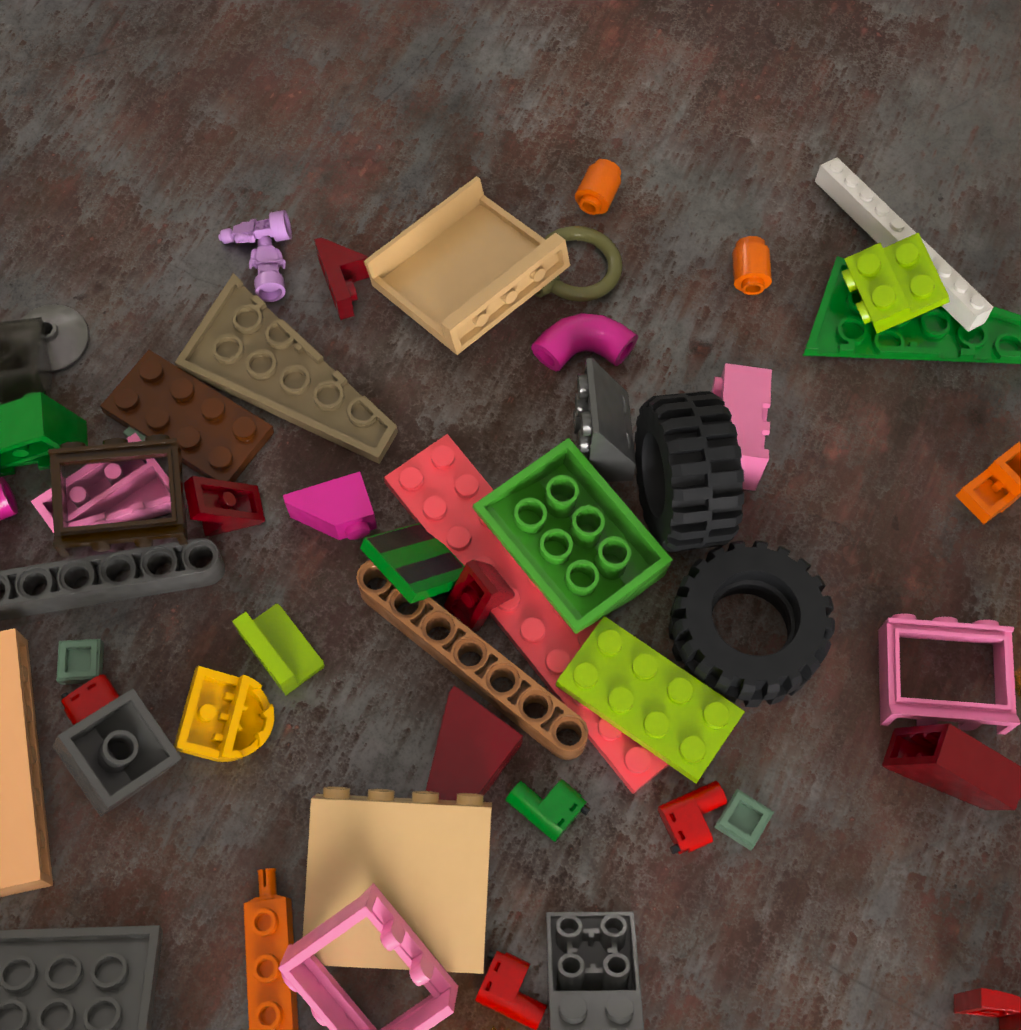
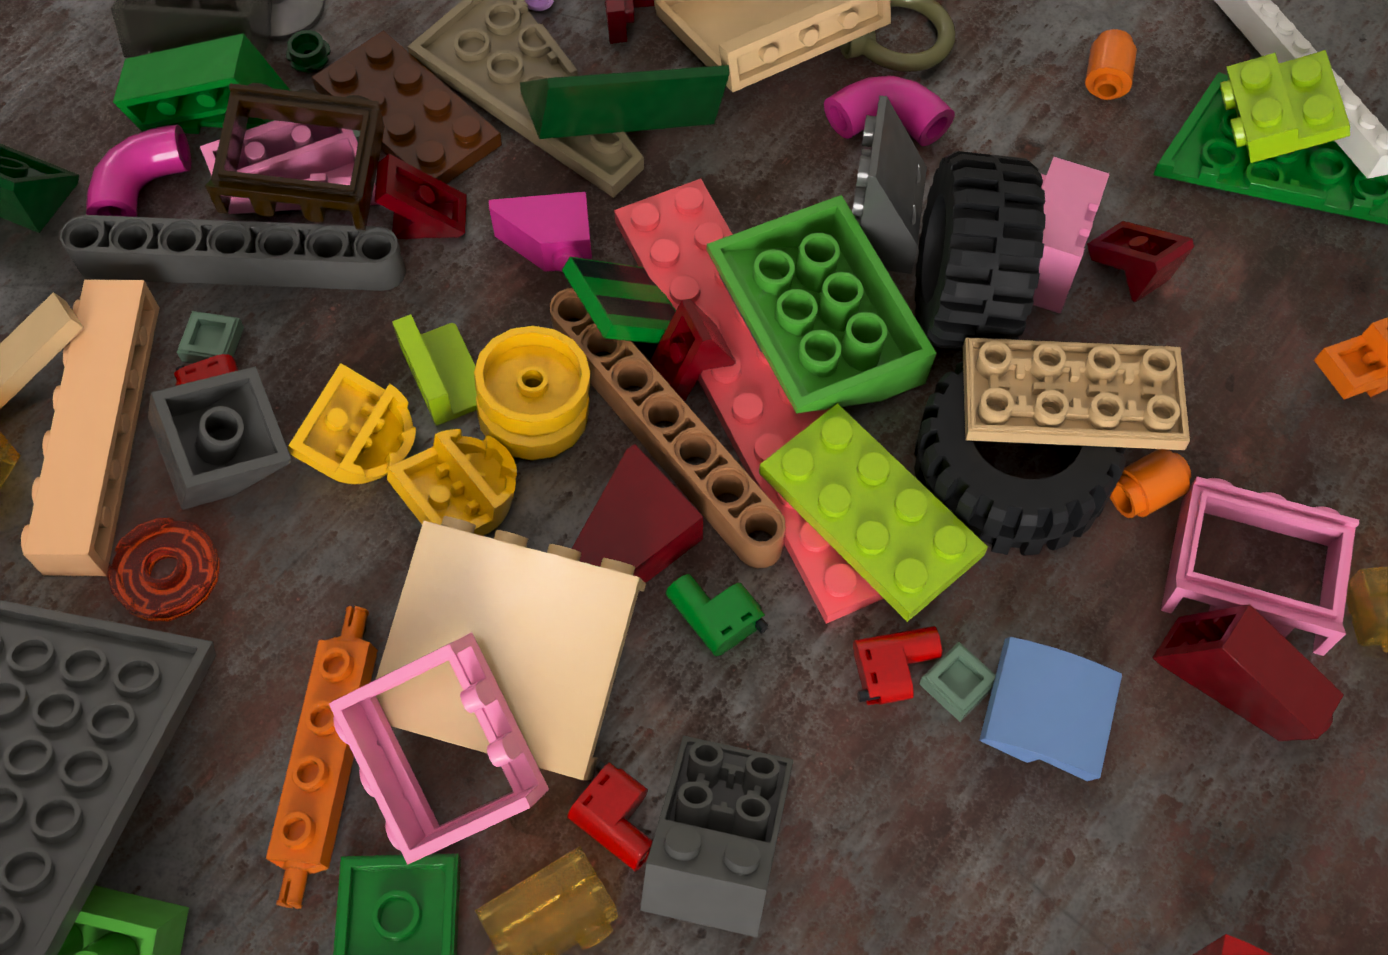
camera: 15 degrees right, 5 degrees down
none -> clear red tile [107,518,220,621]
none -> dark green plate [286,30,331,73]
none -> yellow slope [387,429,517,536]
none -> yellow wheel [474,326,590,460]
none -> dark green slope [520,65,729,139]
none -> tan tile [963,338,1190,450]
none -> medium blue slope [979,637,1122,781]
none -> dark red slope [1087,221,1194,302]
none -> orange brick [1110,449,1191,518]

